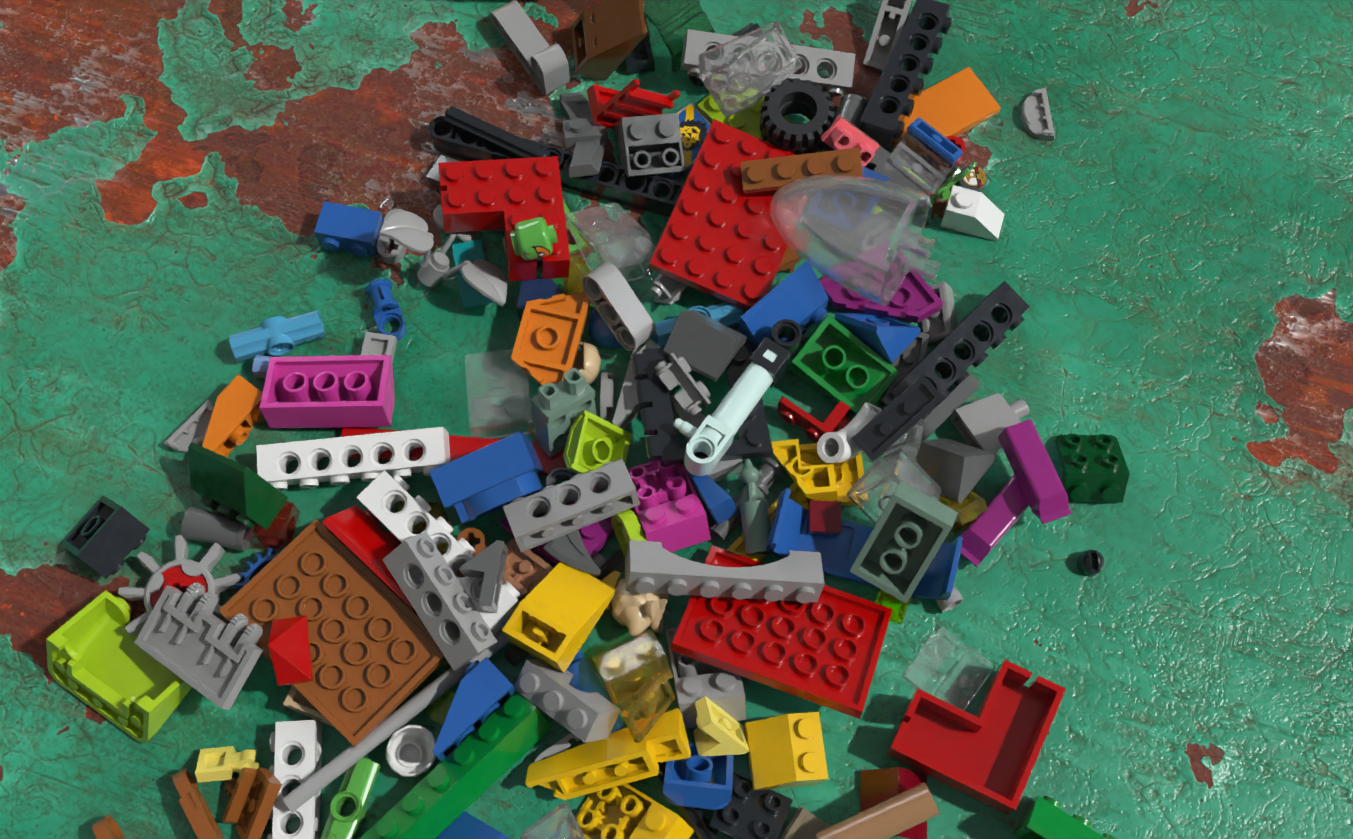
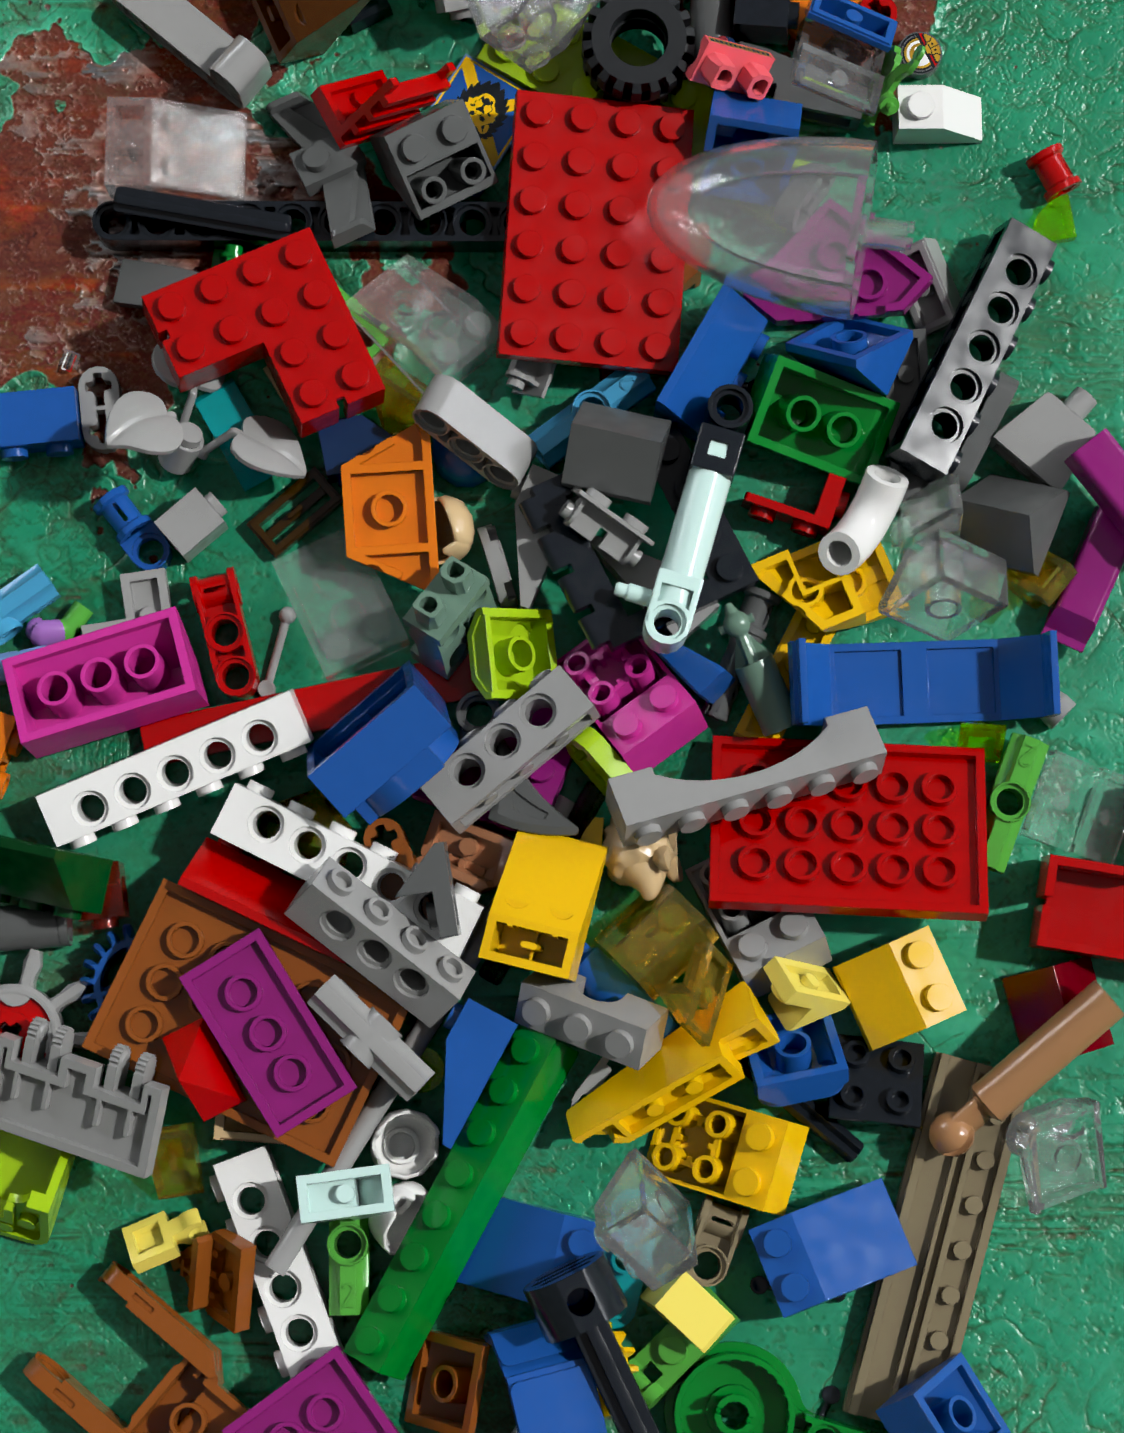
camera: 20 degrees left, 15 degrees up
bright green head [510,217,558,261] -> none
dark orange plate [741,147,863,194] -> none
dark red tile [808,500,841,535] -> none
sand green brick [850,481,958,604] -> none
black plate [851,375,944,462] -> none
none -> arm [25,600,93,646]
none -> clear slope [104,96,247,201]
none -> clear yellow slope [152,1121,204,1200]
none -> light grey brick [154,487,229,563]
none -> magenta plate [179,928,358,1138]
none -> red piece [189,566,260,701]
none -> dark brown tile [246,466,343,560]
none -> light grey hinge [257,606,296,696]
none -> light aqua slope [296,1163,395,1225]
none -> light grey piece [307,974,435,1102]
none -> white hair [368,1181,428,1255]
none -> bright green piece [986,732,1049,874]
none -> red bush [1025,143,1082,202]
none -> clear neon green tile [1032,194,1077,244]

